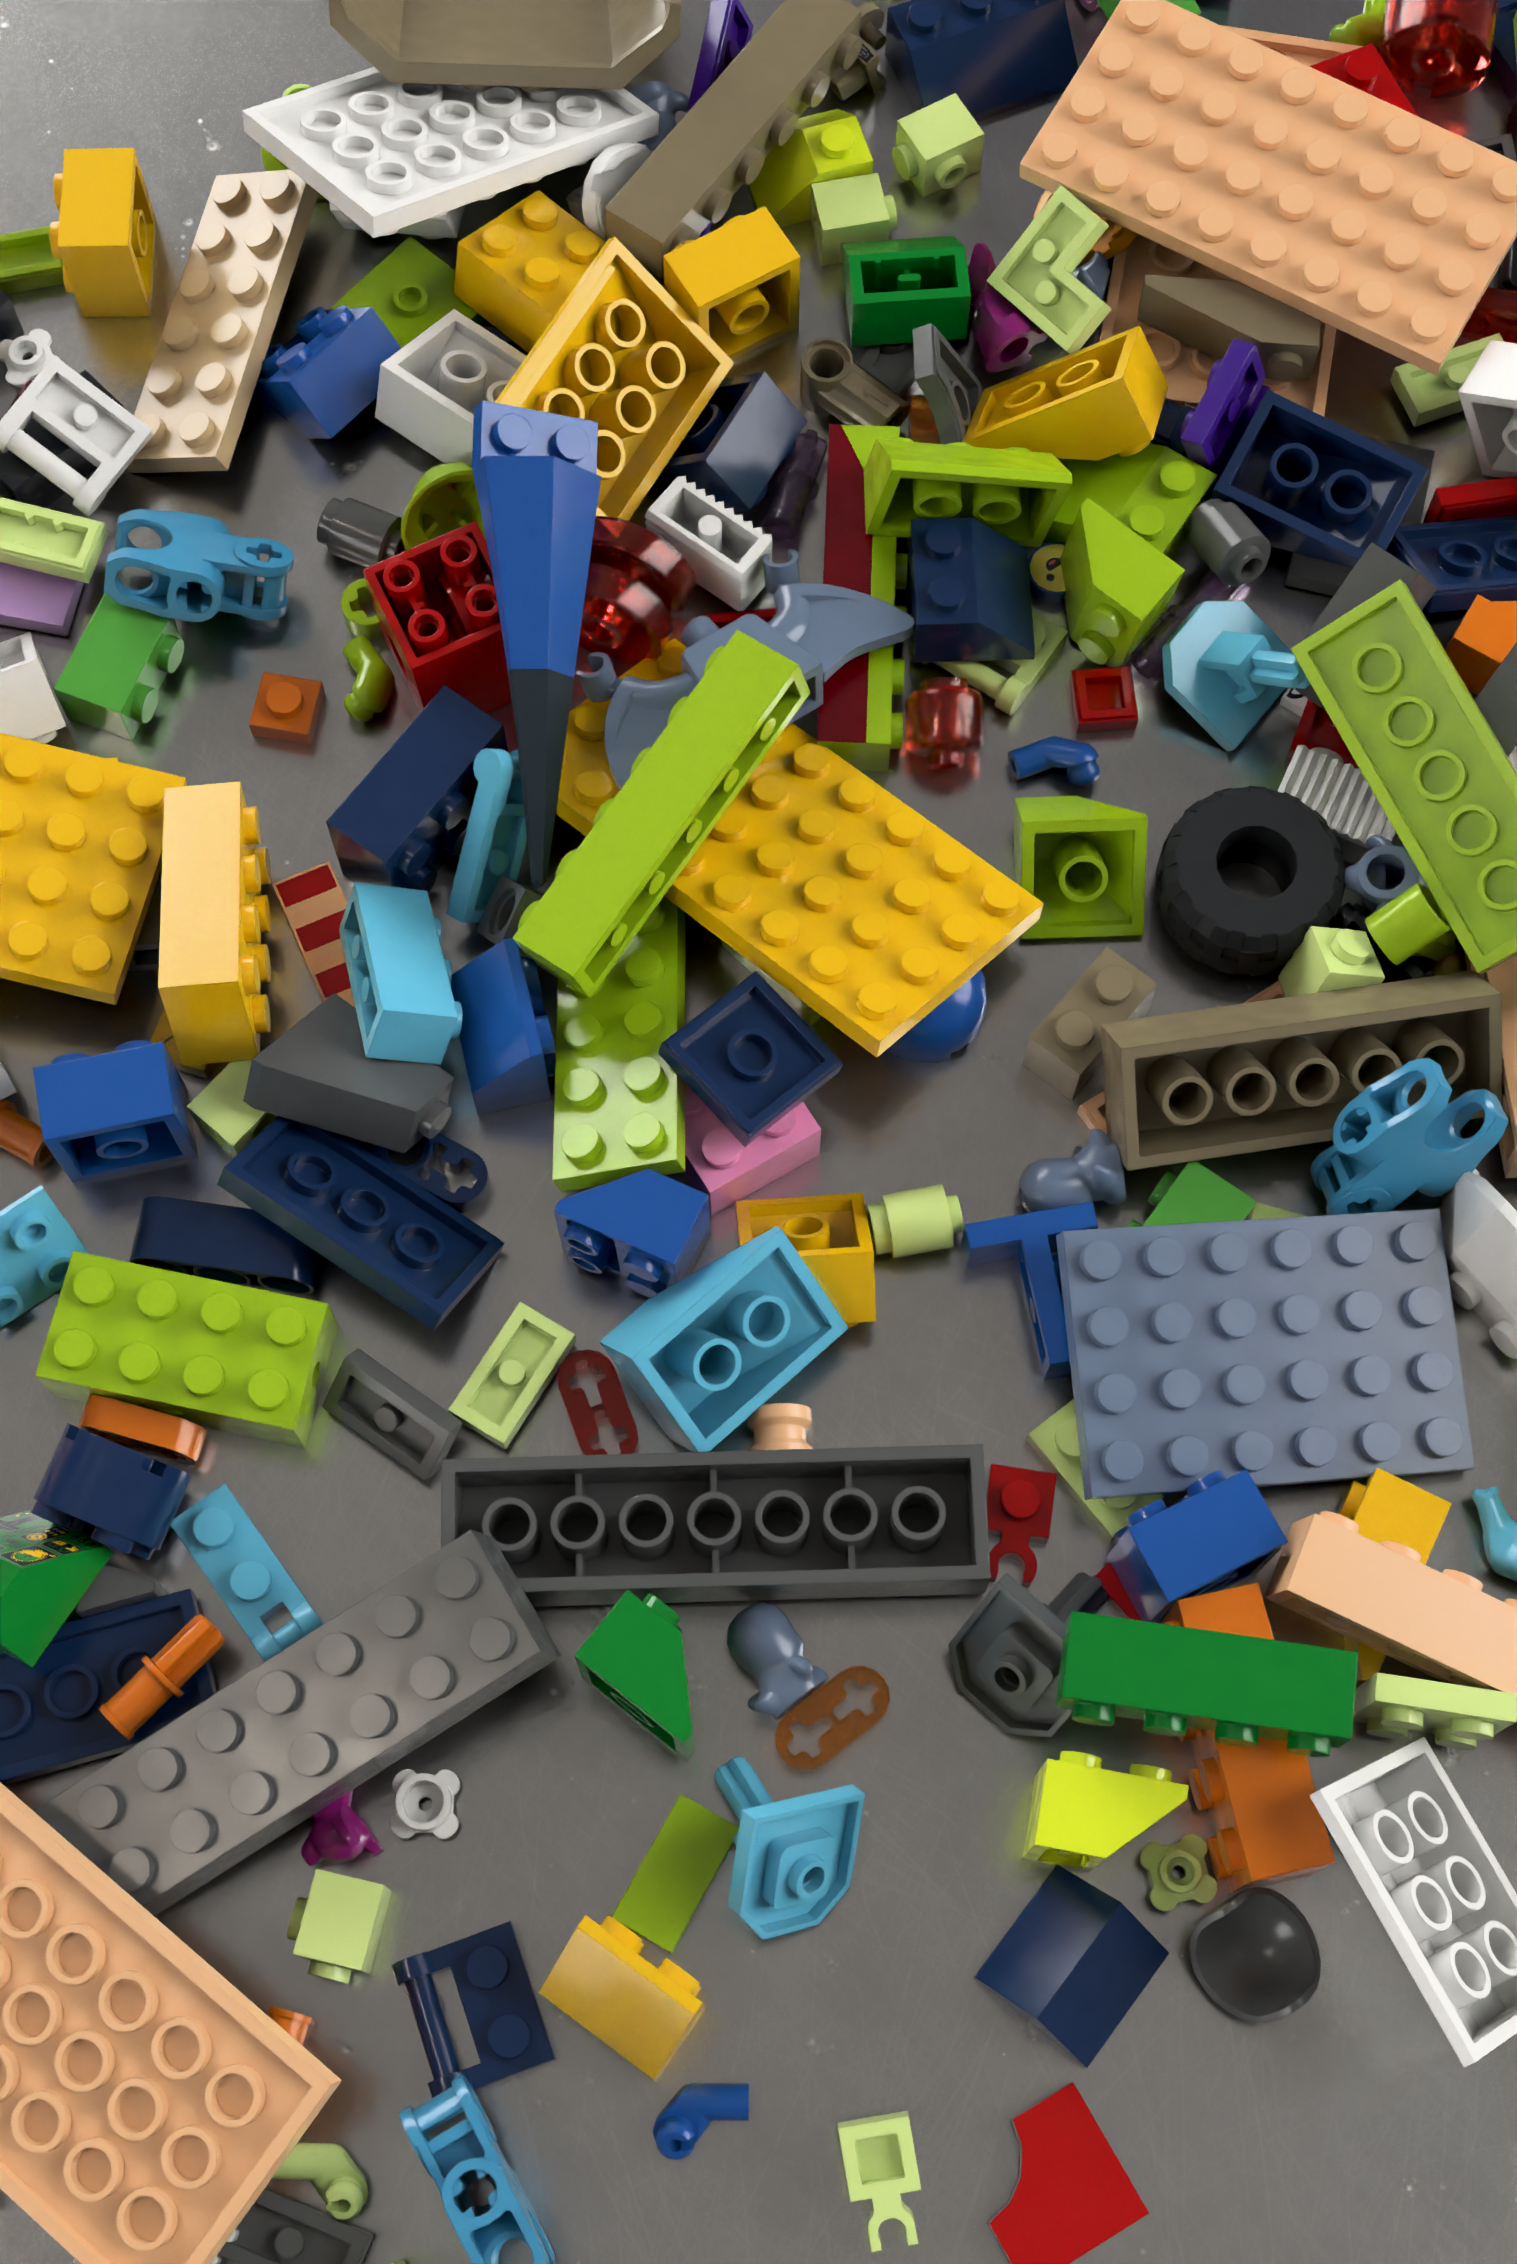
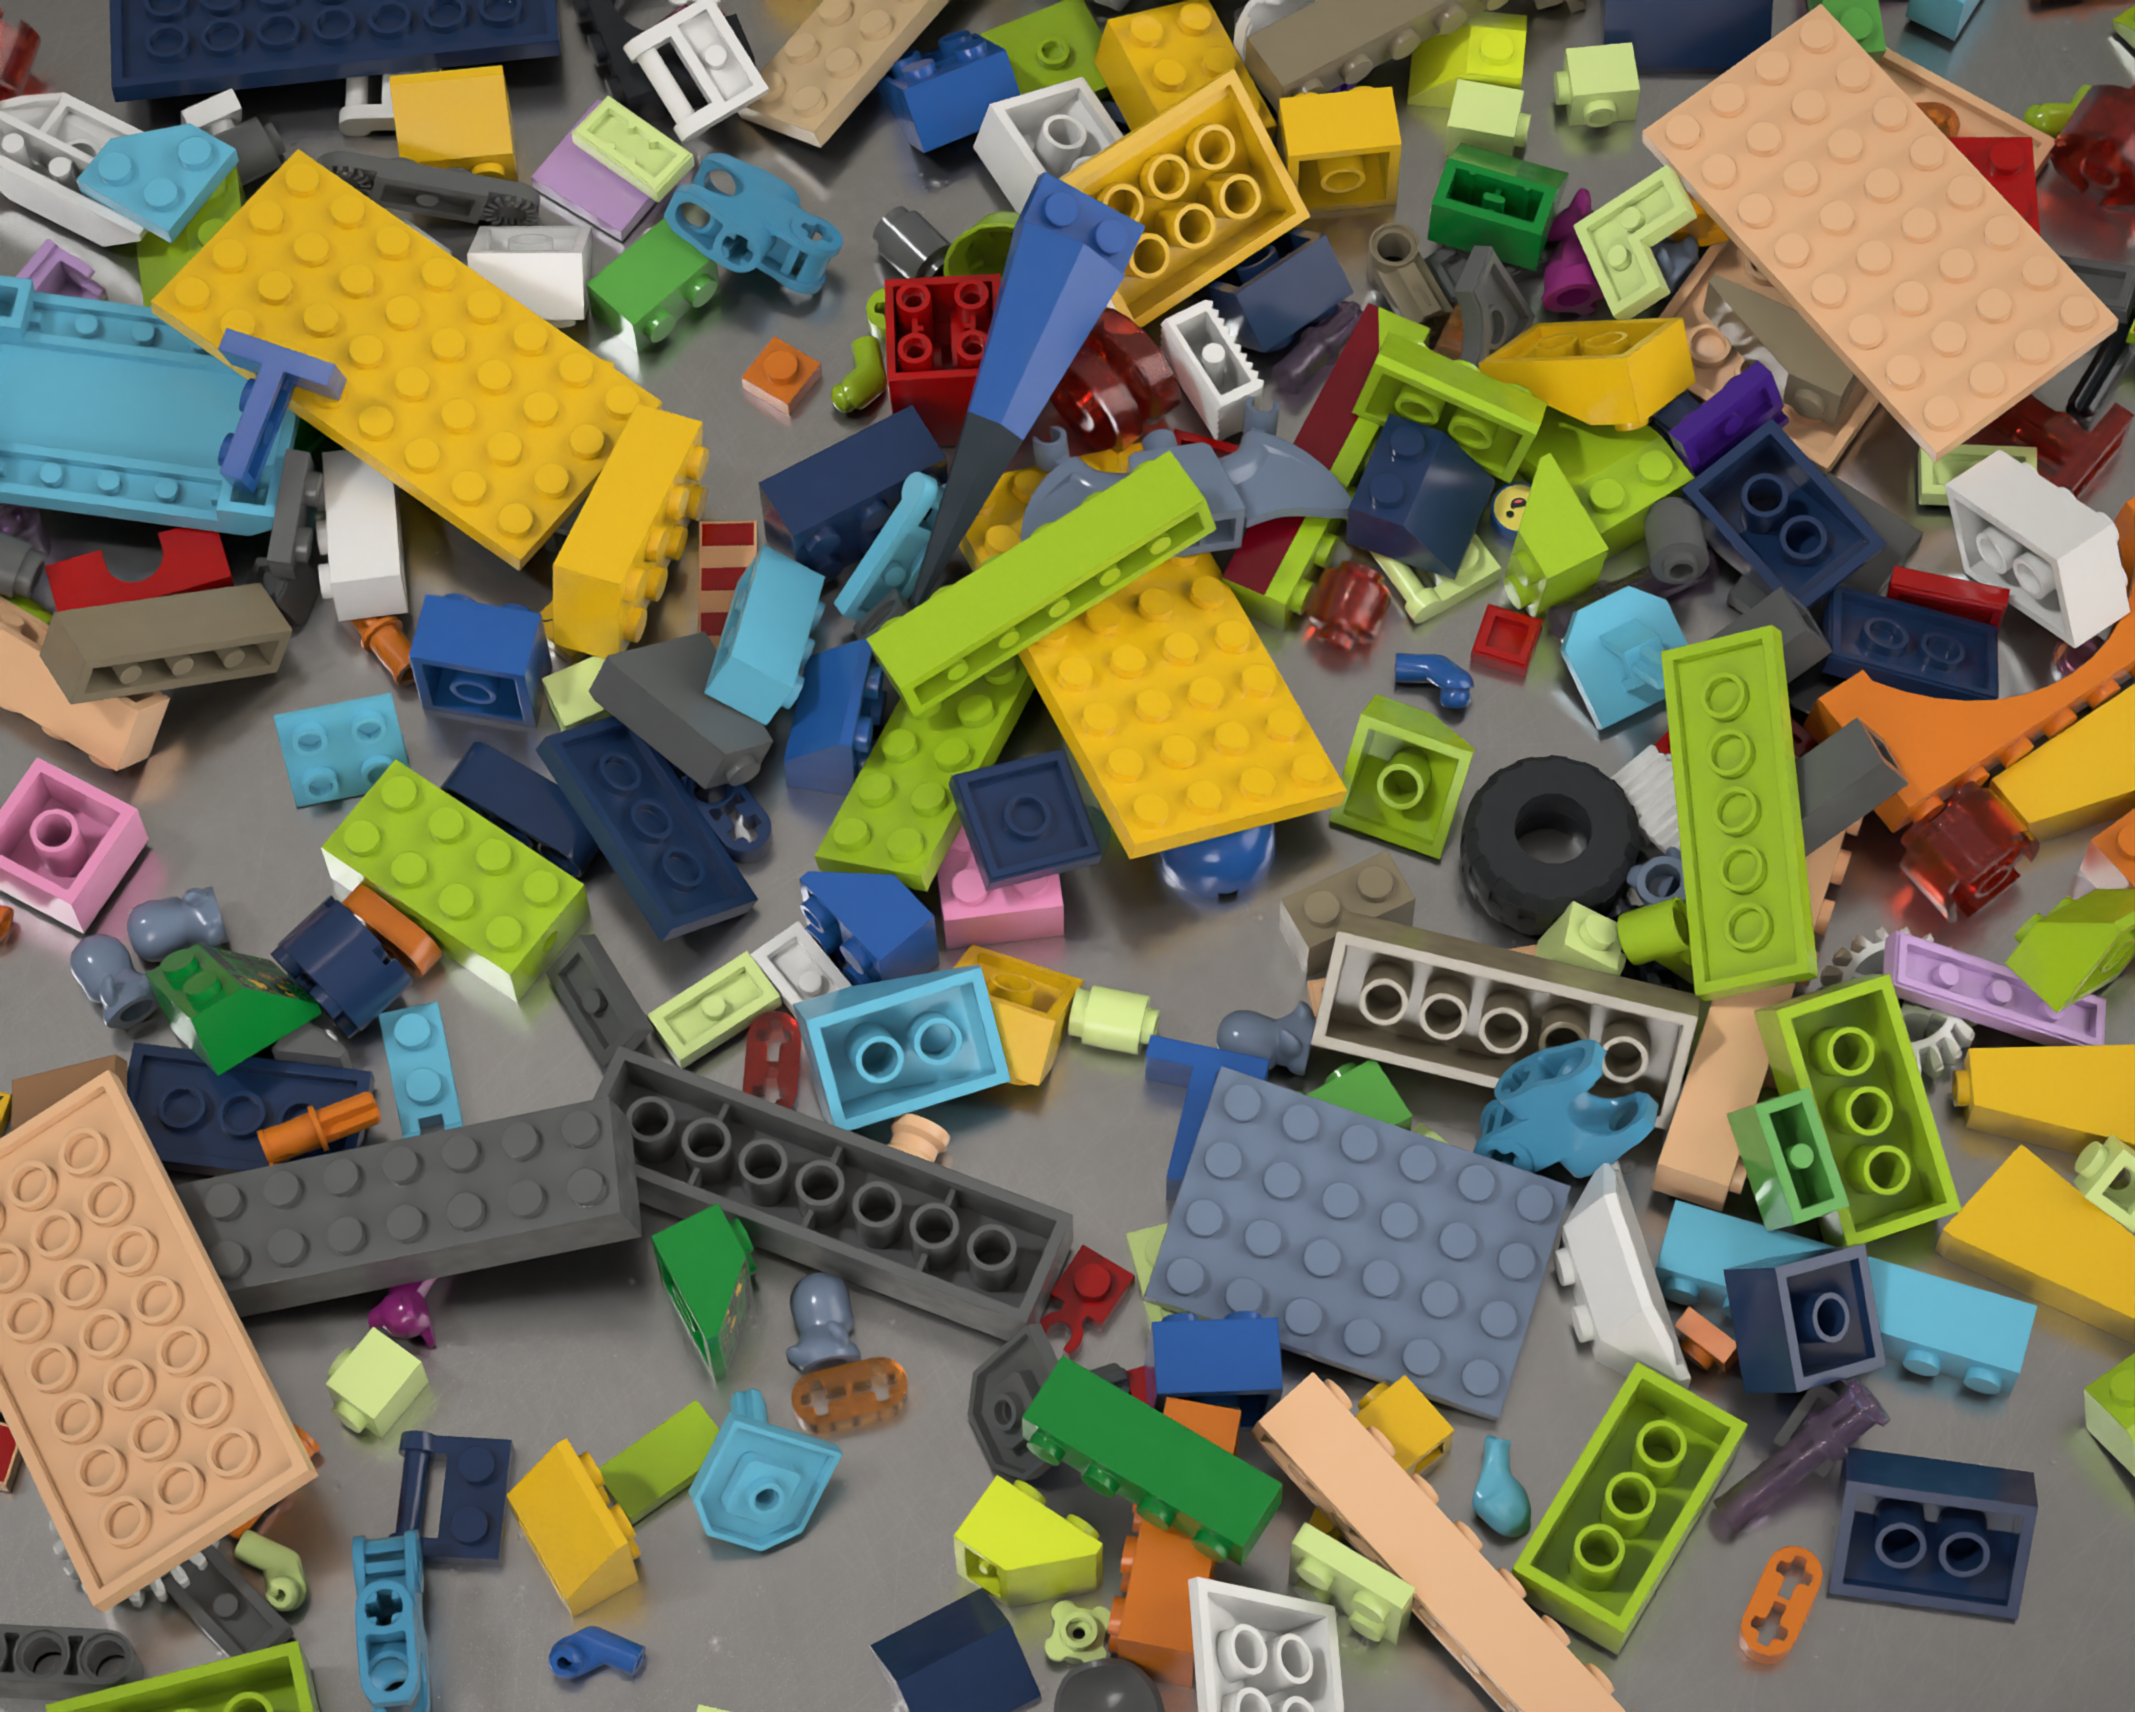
camera: 25 degrees right, 5 degrees down
white plate [390,1769,461,1839] -> none
none -> white plate [750,921,852,1019]

